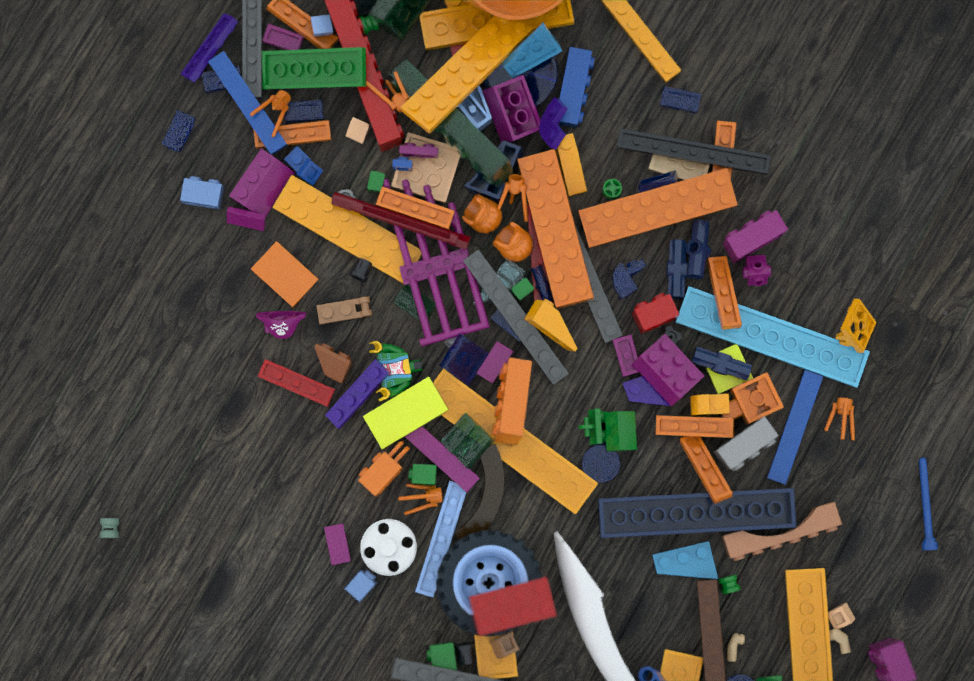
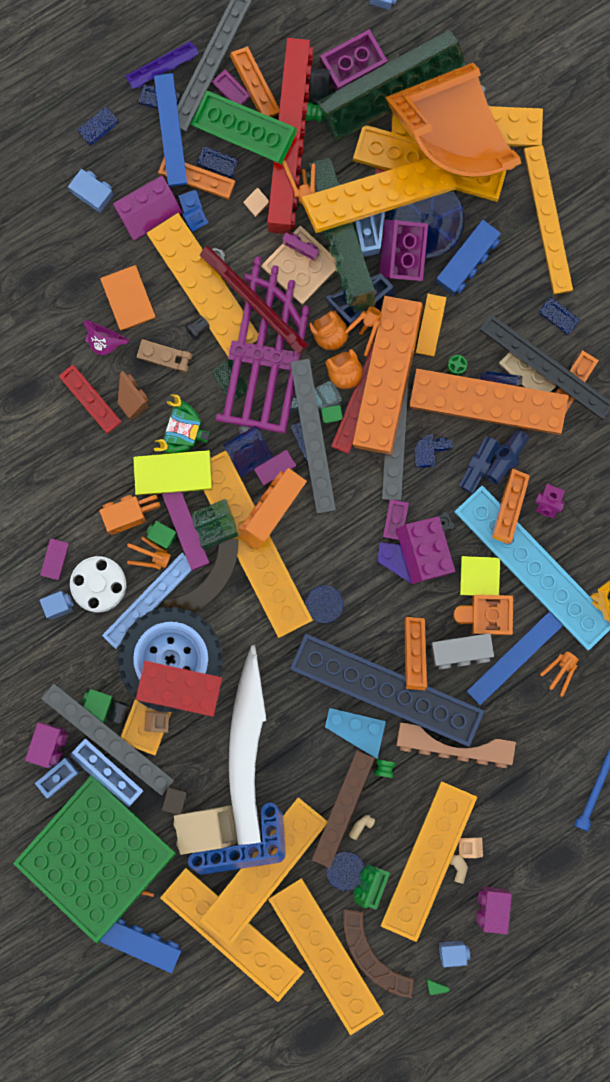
camera: 25 degrees right, 0 degrees up
magenta tile [227,207,266,231] -> none
orange plant [250,90,291,137] -> none
light blue tile [311,15,333,37] -> none
dark purple plate [325,359,390,429] -> none
green slope [367,171,385,193] -> none
orange plate [376,187,455,230] -> none
blue plate [392,157,413,171] -> none
dark azure wing [502,23,562,78] -> none
light orange slope [524,299,577,352] -> none
clear blue pin [531,265,554,302] -> none
dark purple plate [539,97,568,150] -> none
green hips [578,409,607,445] -> none
green brick [605,411,637,451] -> none
red brick [632,293,679,335] -> none
orange plate [656,415,734,438] -> none
light orange brick [690,394,730,416] -> none
dark blue piece [691,346,752,381] -> none
magenta brick [722,210,788,264] -> none

